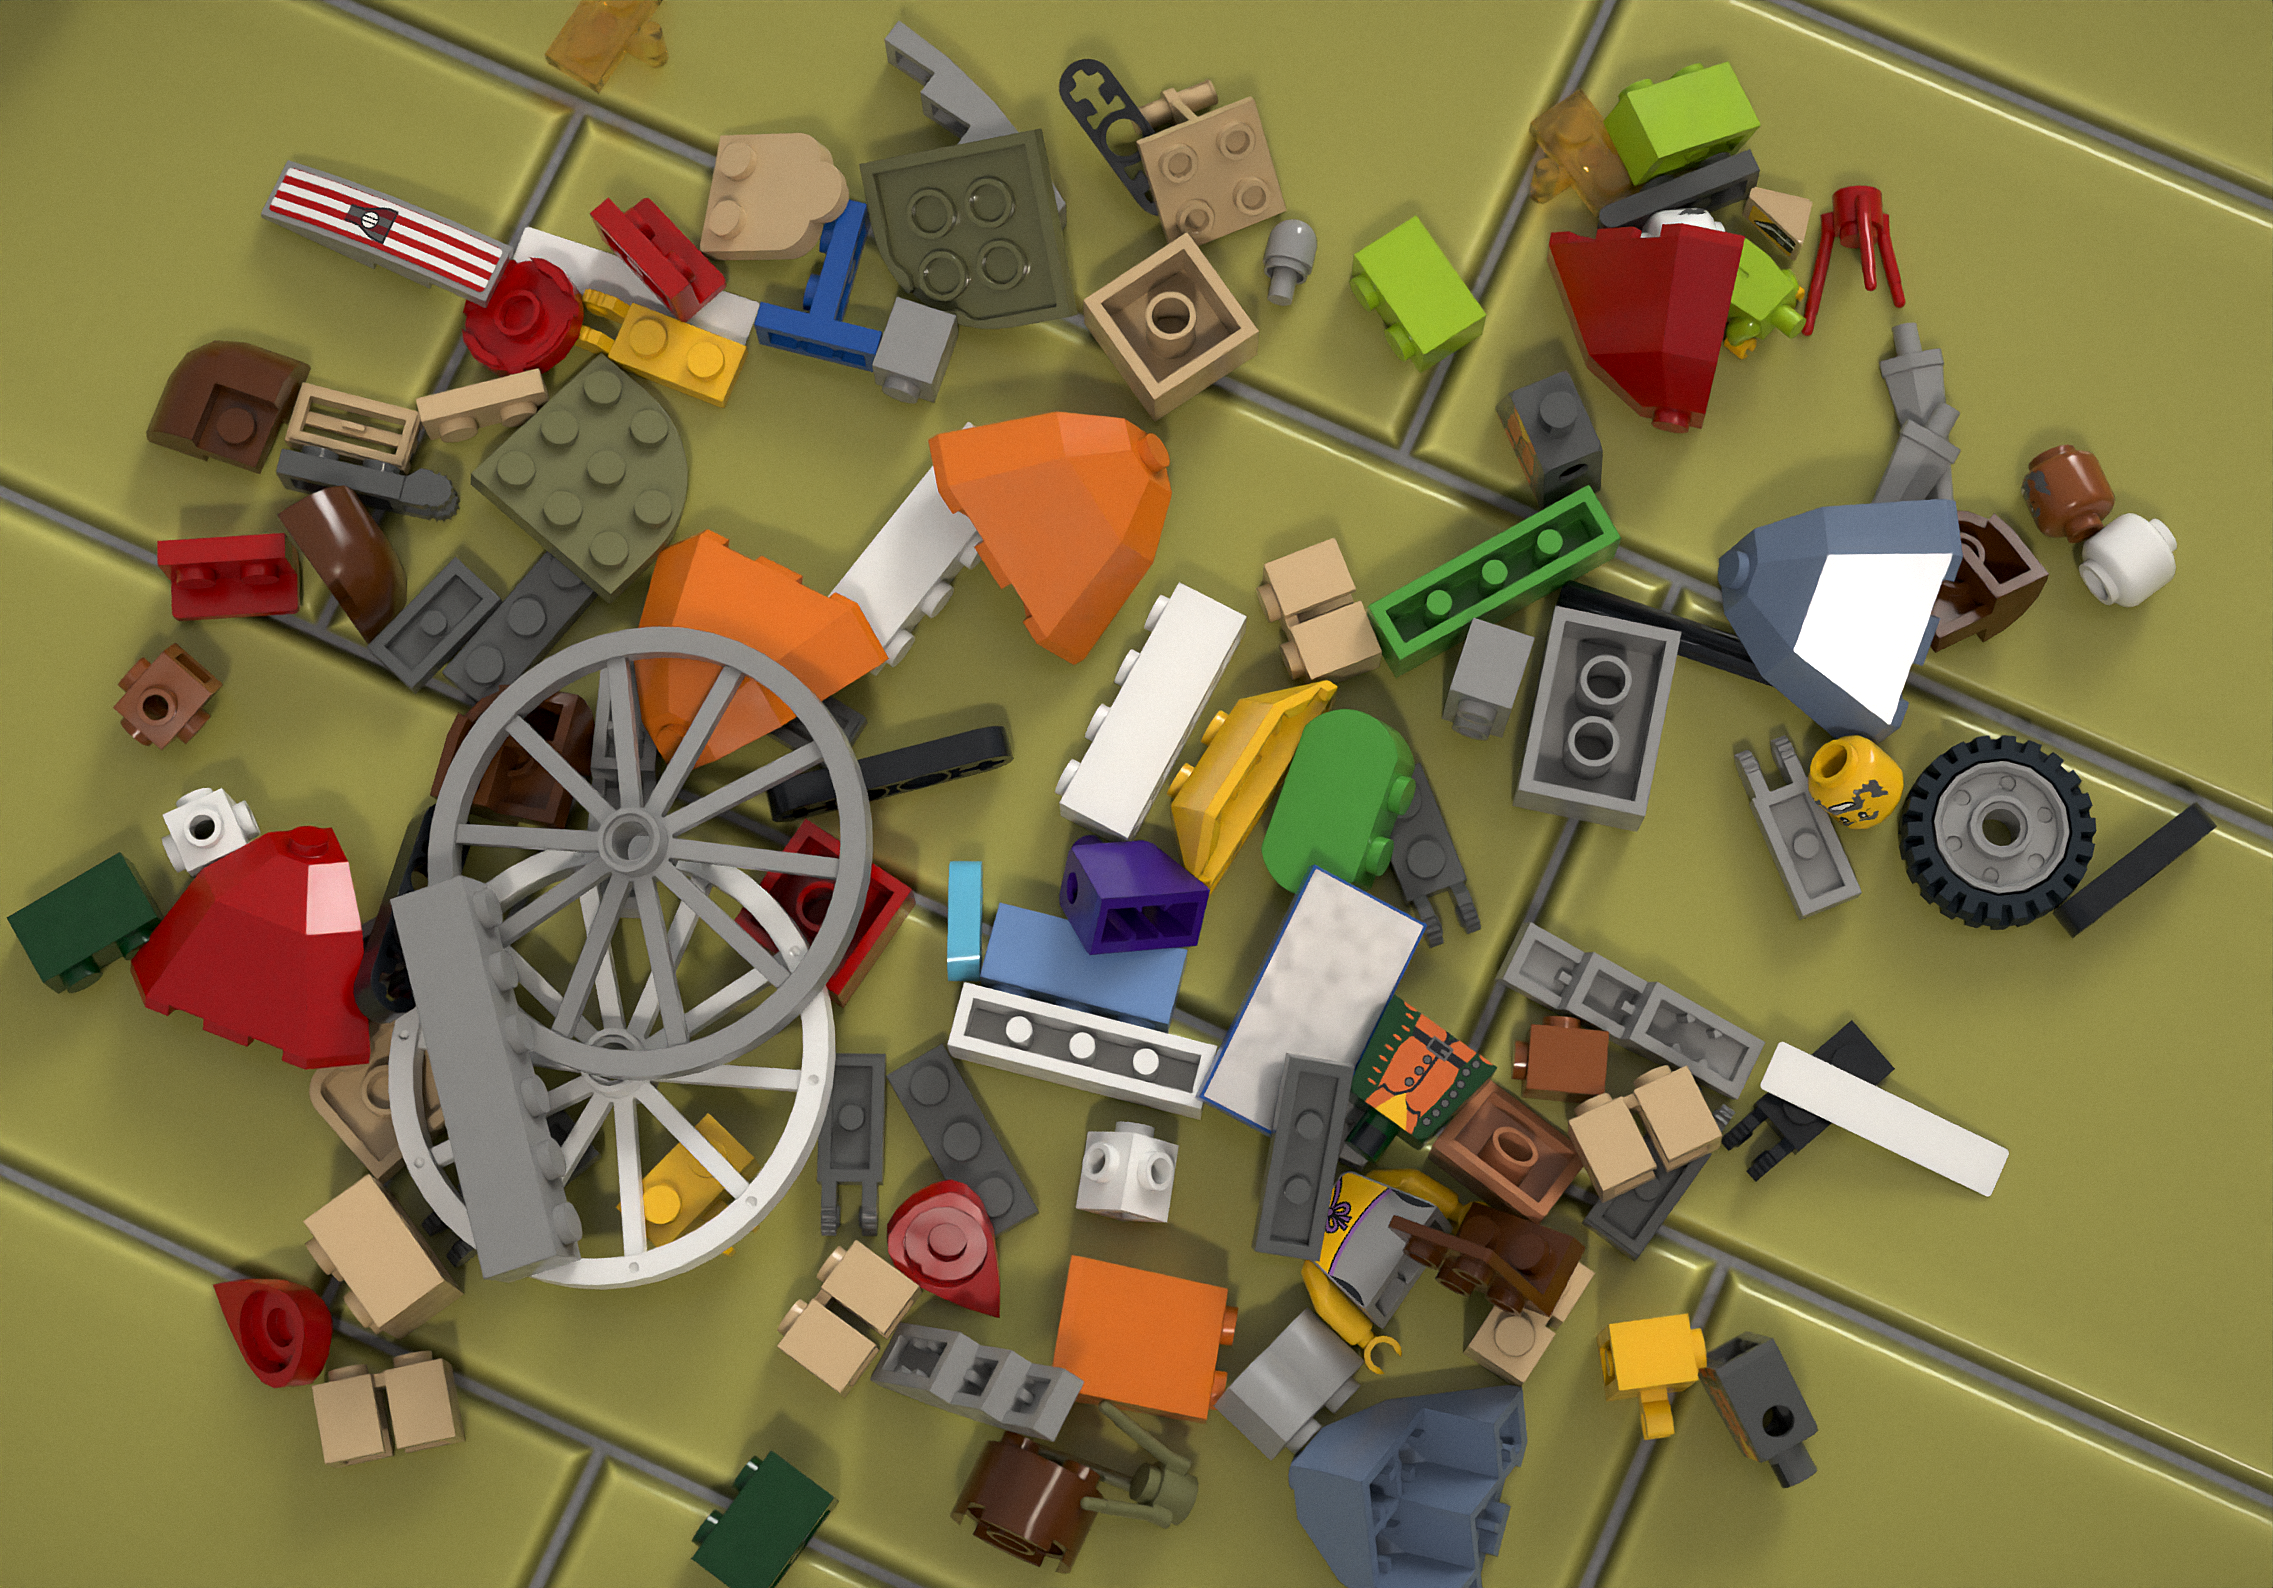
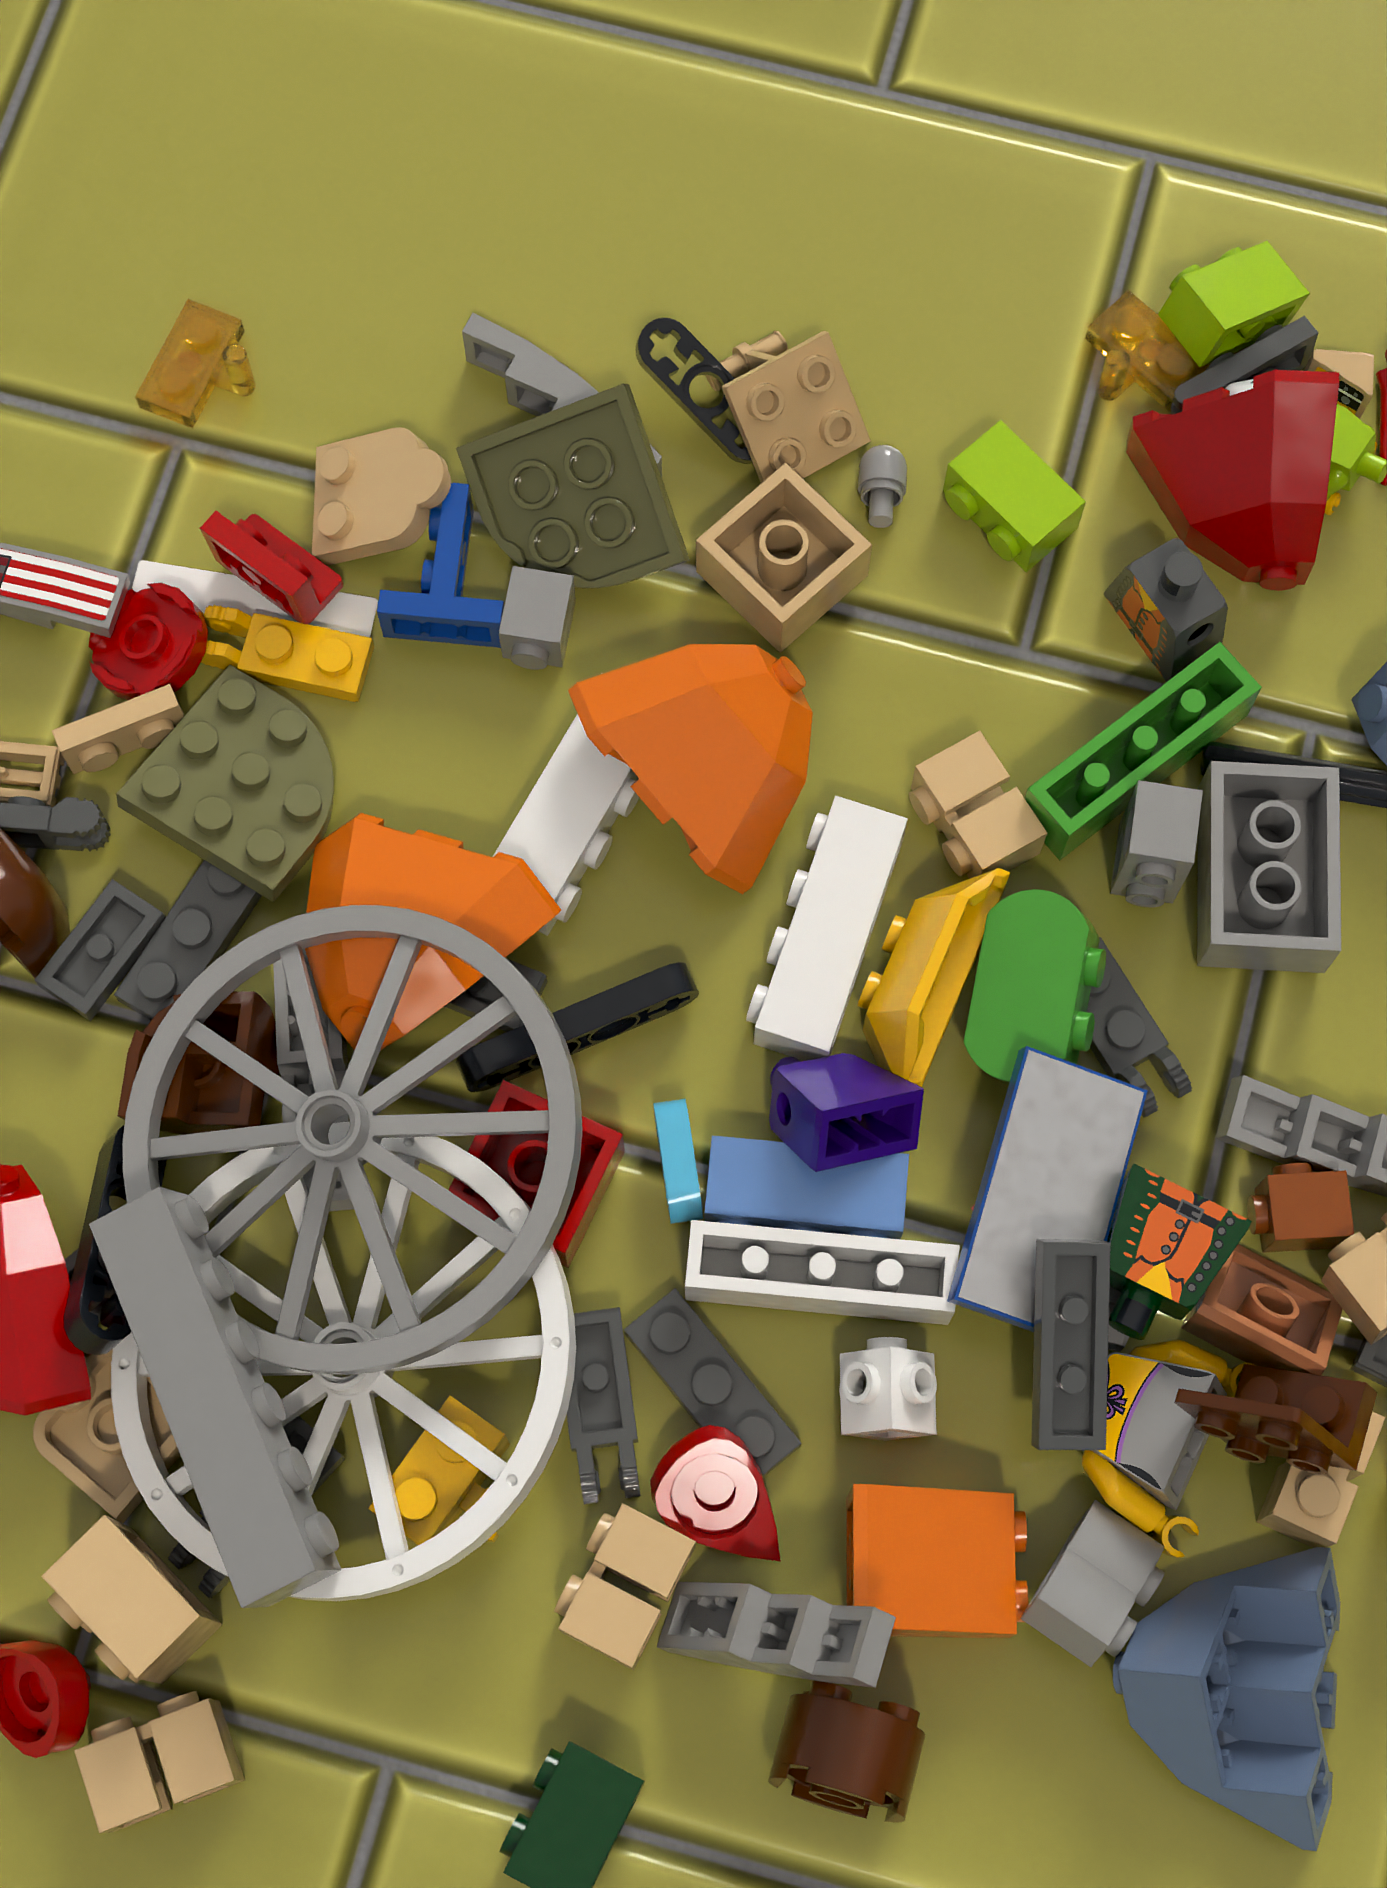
camera: 10 degrees left, 5 degrees down
olive plant [1037,1400,1198,1529] -> none

